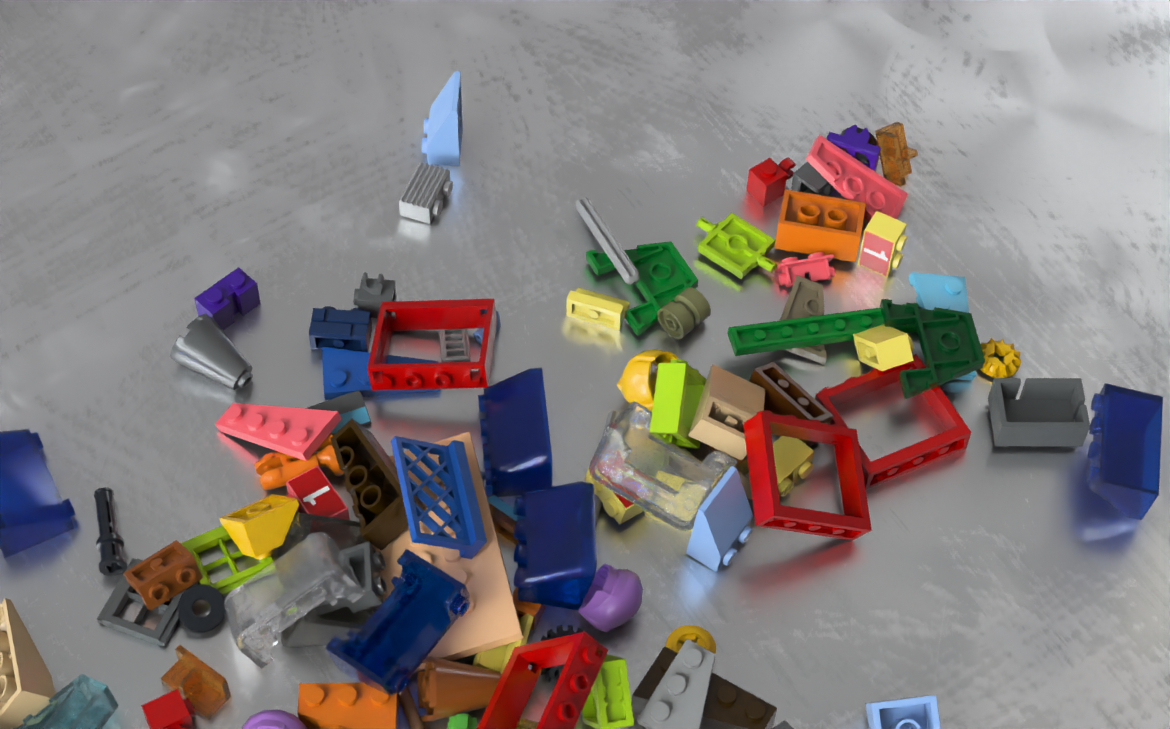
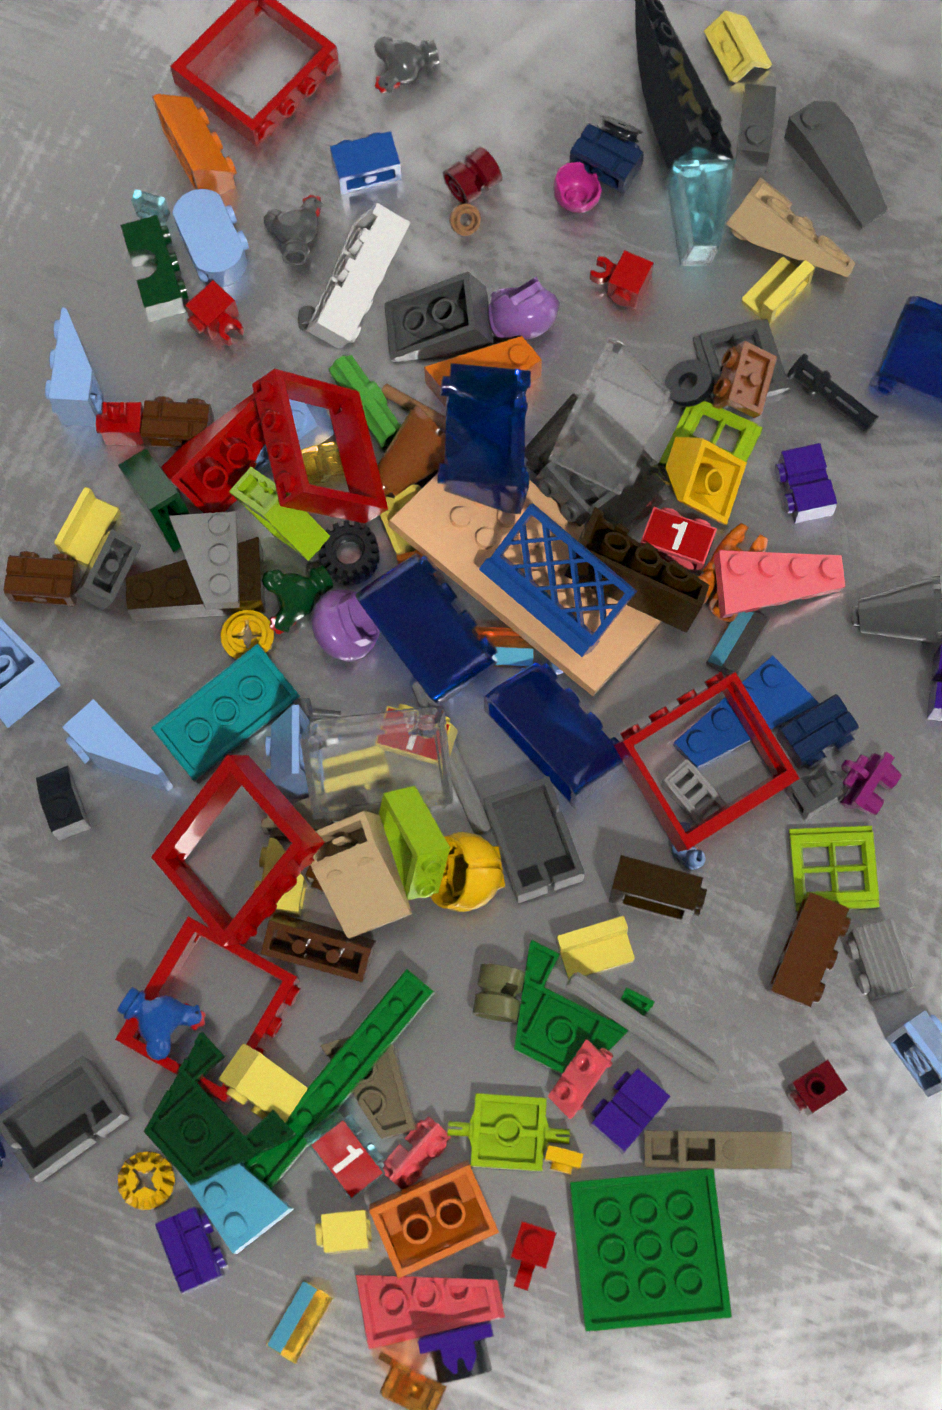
camera: 150 degrees right, 20 degrees up
clear orange panel [160,645,231,720] -> none
none -> black slope [36,766,91,841]
none -> light blue slope [63,699,173,791]
none -> blue animal [117,987,206,1060]
none -> teal tile [151,644,300,781]
none -> dark purple brick [155,1207,228,1294]
none -> dark green animal [261,565,334,634]
none -> slope [266,1280,335,1365]
none -> dark grey hand [293,698,341,720]
none -> red brick [303,1109,385,1200]
none -> dark grey piece [483,776,585,904]
none -> yellow plate [545,1145,583,1175]
none -> coral hinge [548,1040,613,1119]
none -> green plate [570,1168,732,1332]
none -> dark purple brick [590,1068,671,1154]
none -> dark brown window [609,855,707,924]
none -> dark tan slope [644,1130,792,1169]
none -> light yellow panel [741,257,815,325]
none -> reddish brown brick [767,892,851,1007]
none -> dark purple brick [775,443,838,524]
none -> lime piece [788,826,879,912]
none -> dark red brick [788,1060,848,1116]
none -> magenta hips [840,752,902,815]

